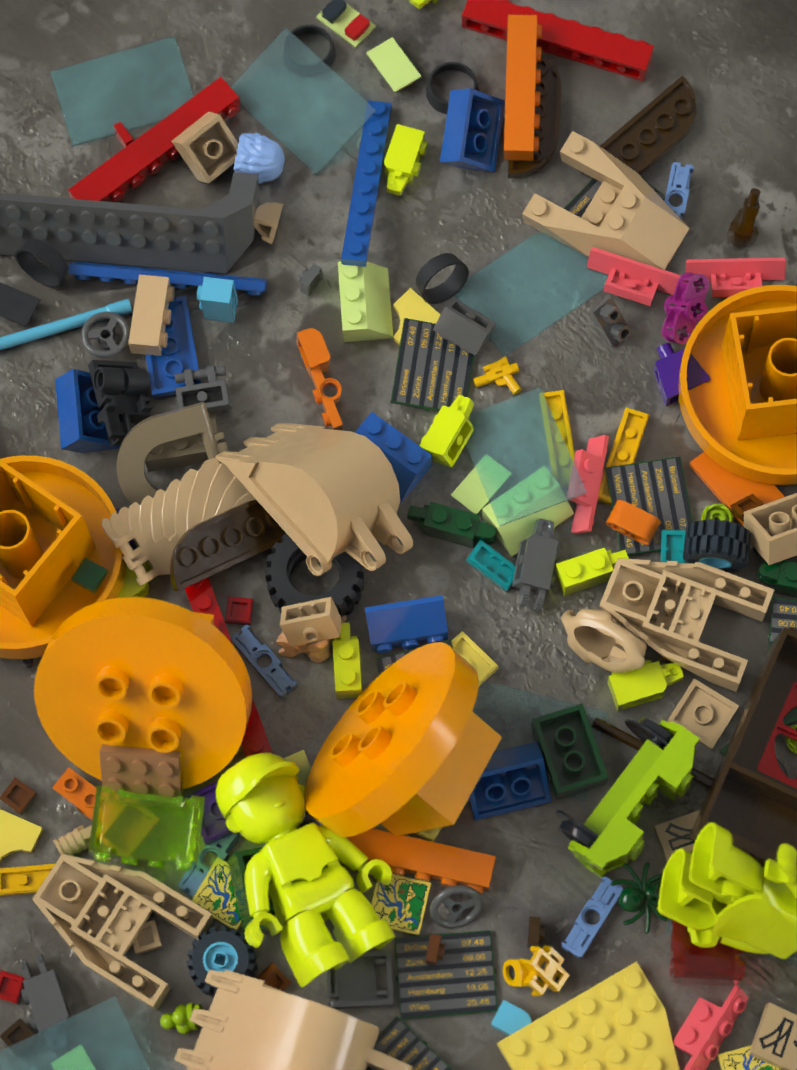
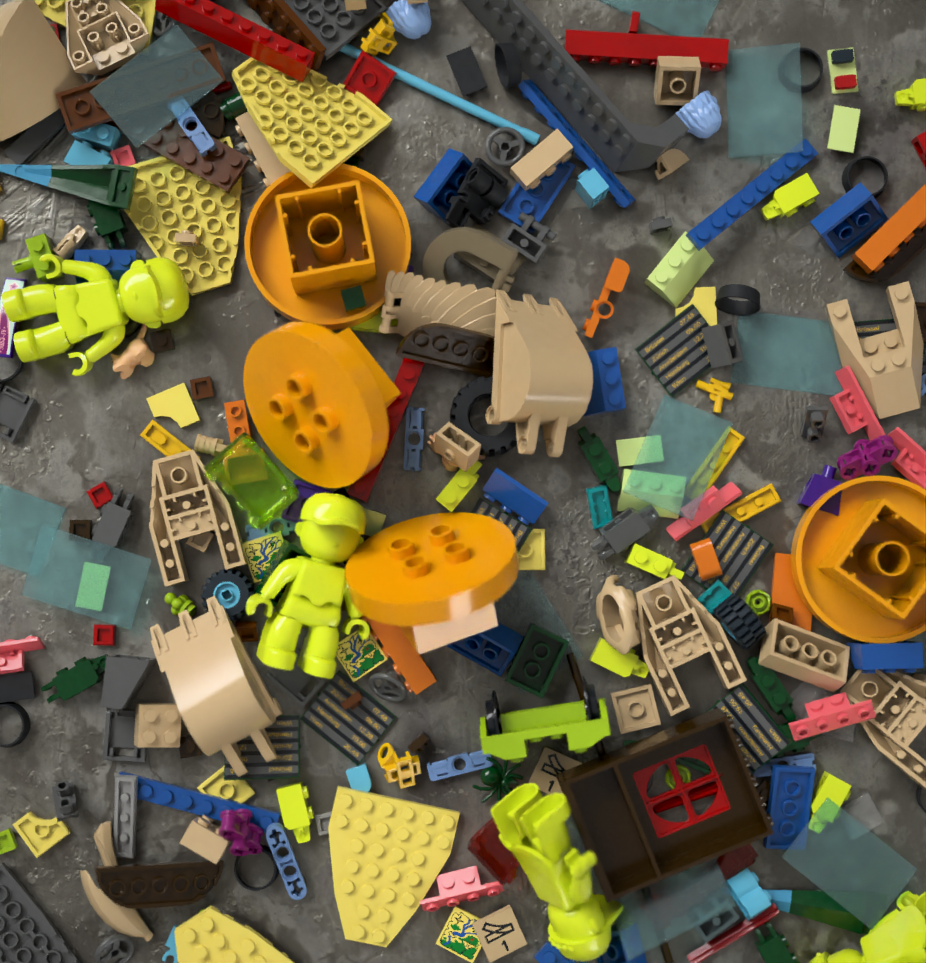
camera: 40 degrees right, 15 degrees up
medium nougat plate [99,745,183,800] -> none
red tile [225,596,254,626] -> none
neon yellow hinge [419,395,474,468] -> none

